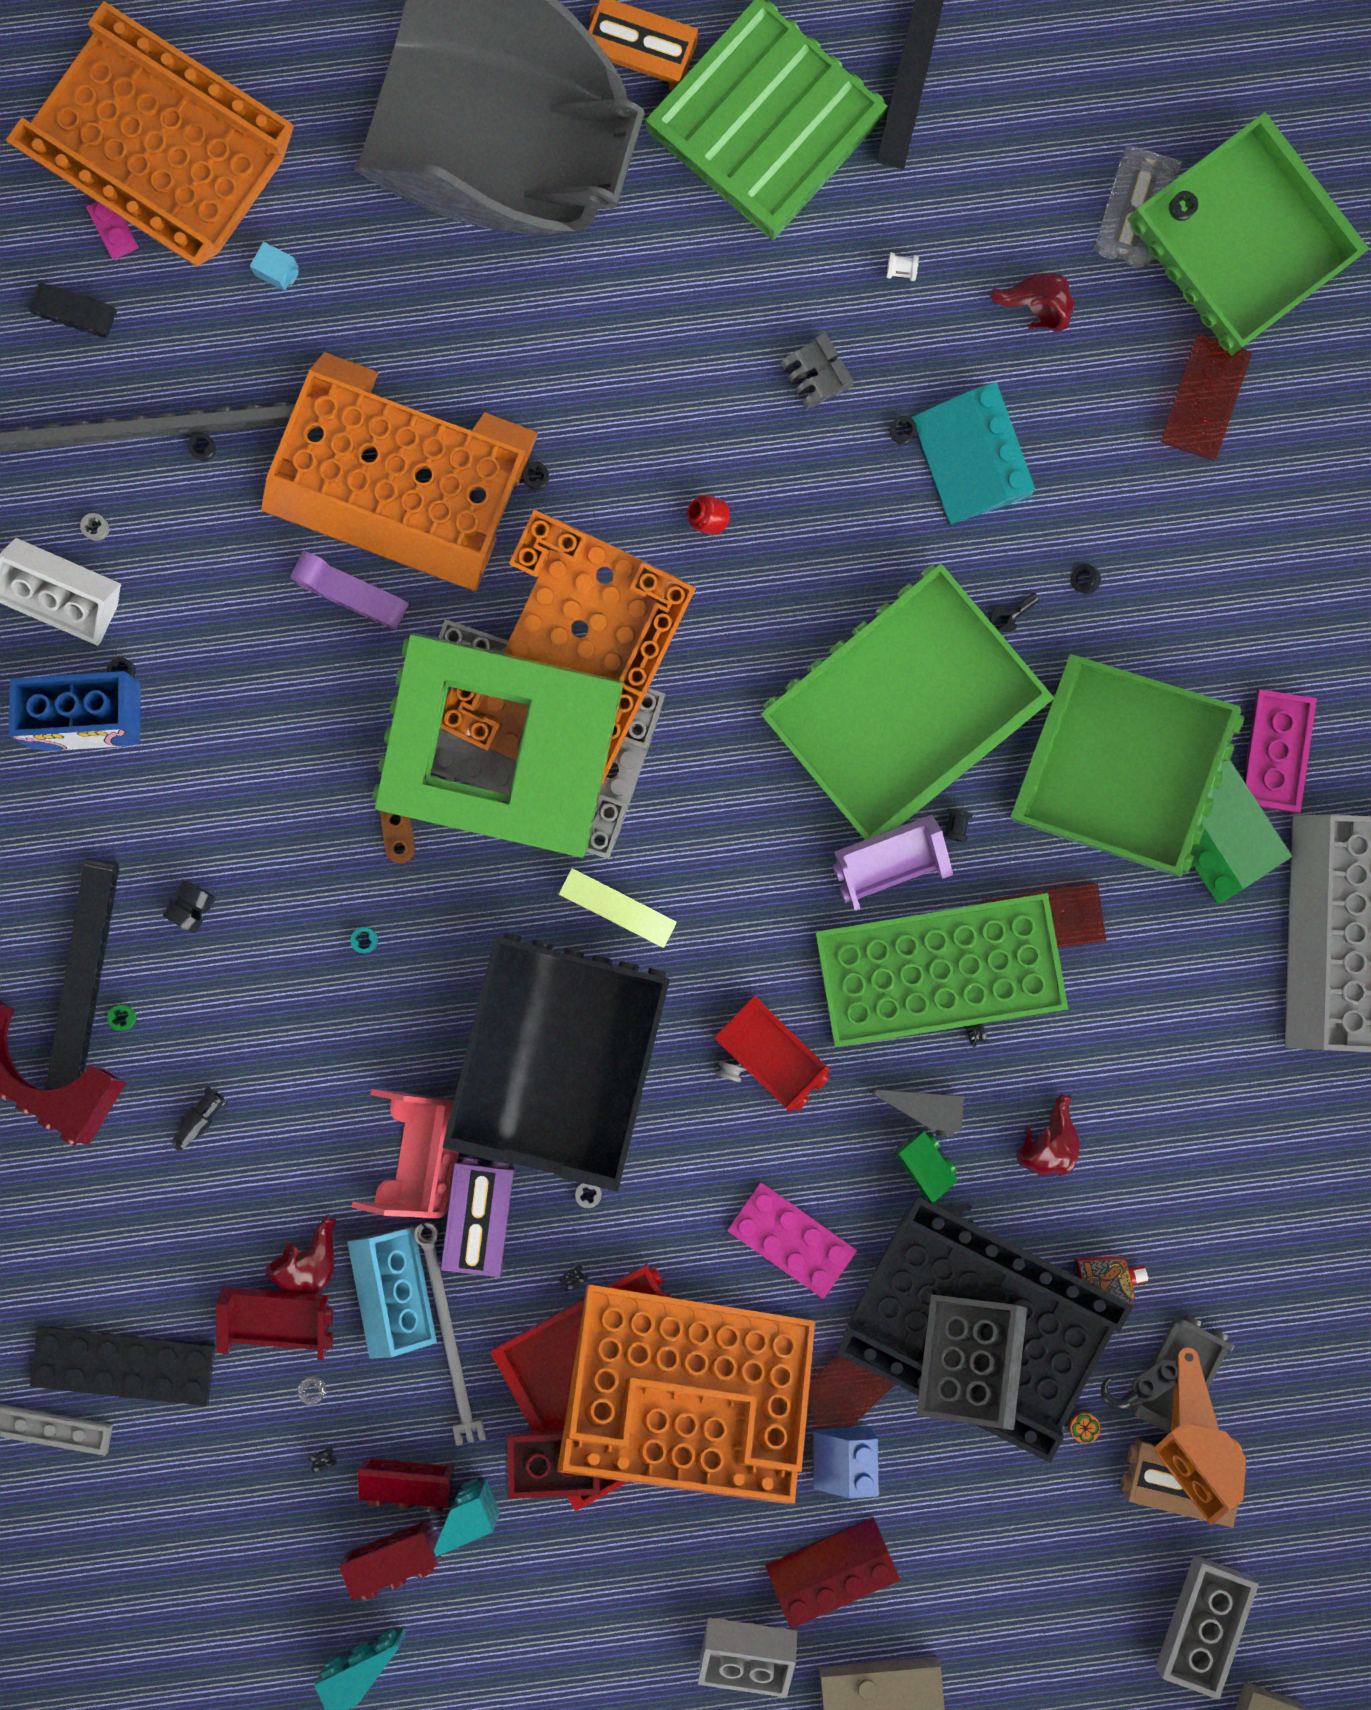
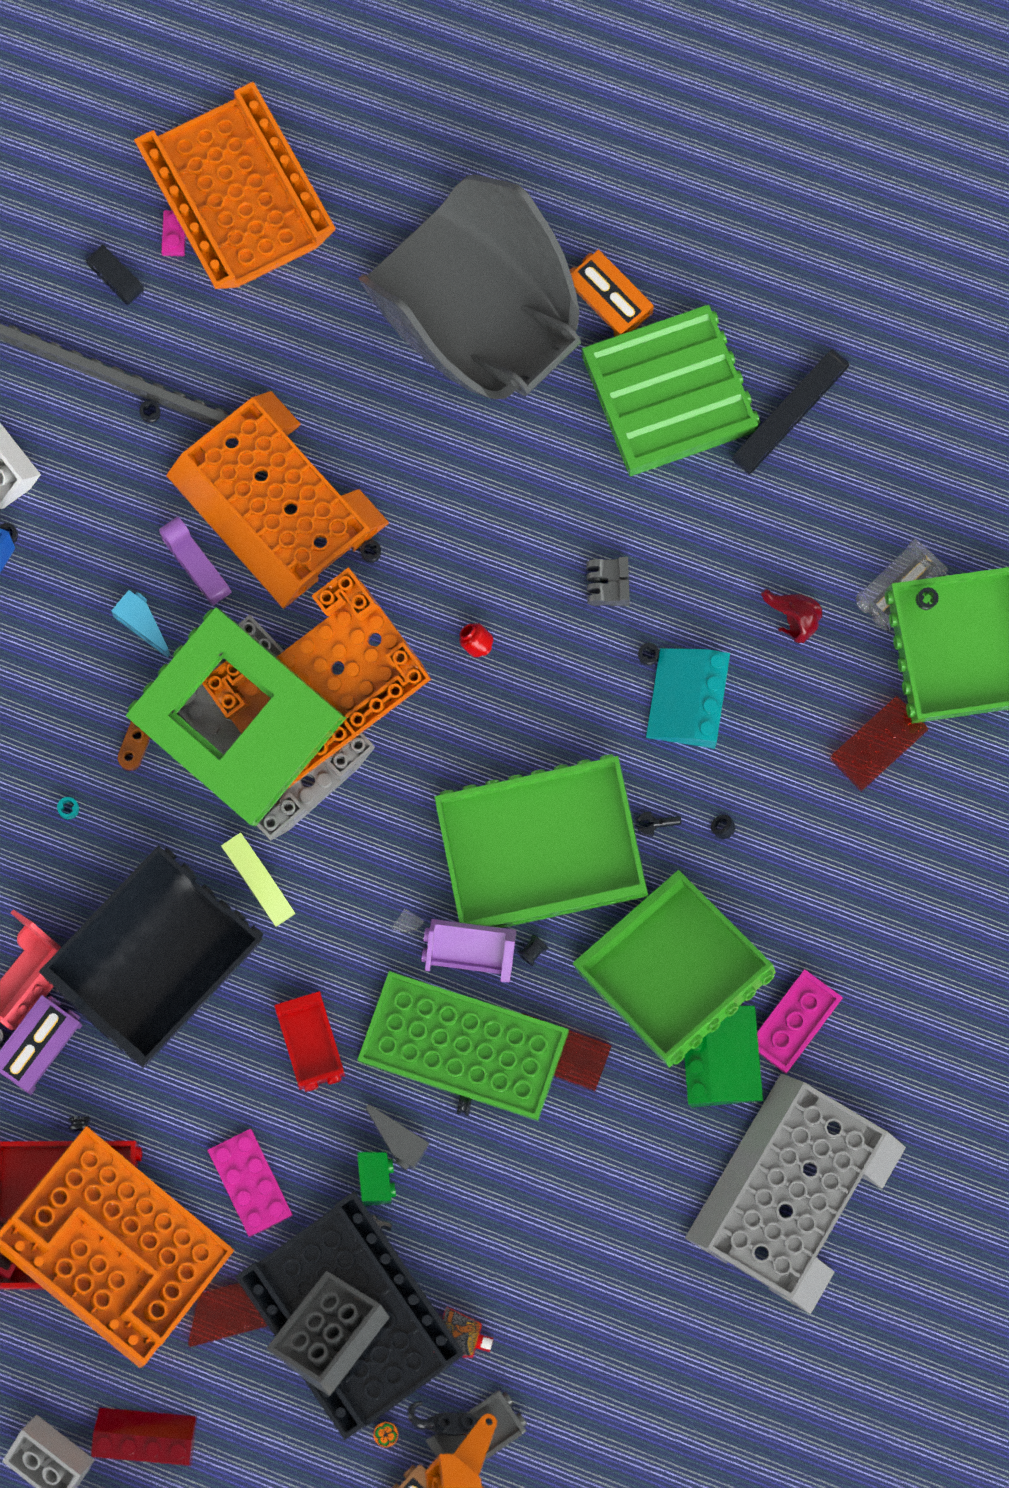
camera: 30 degrees right, 10 degrees down
light grey bush [80,513,109,541] -> none
medium azure brick [250,241,299,291] -> none
light grey bush [575,1183,602,1208] -> none
light grey bush [716,1061,744,1082] -> none
blue slope [812,1426,879,1498] -> none
white bush [887,252,919,281] -> none
dark red piece [1016,1092,1080,1176] -> none
none -> medium azure slope [111,590,170,658]
none -> clear tile [392,909,425,933]

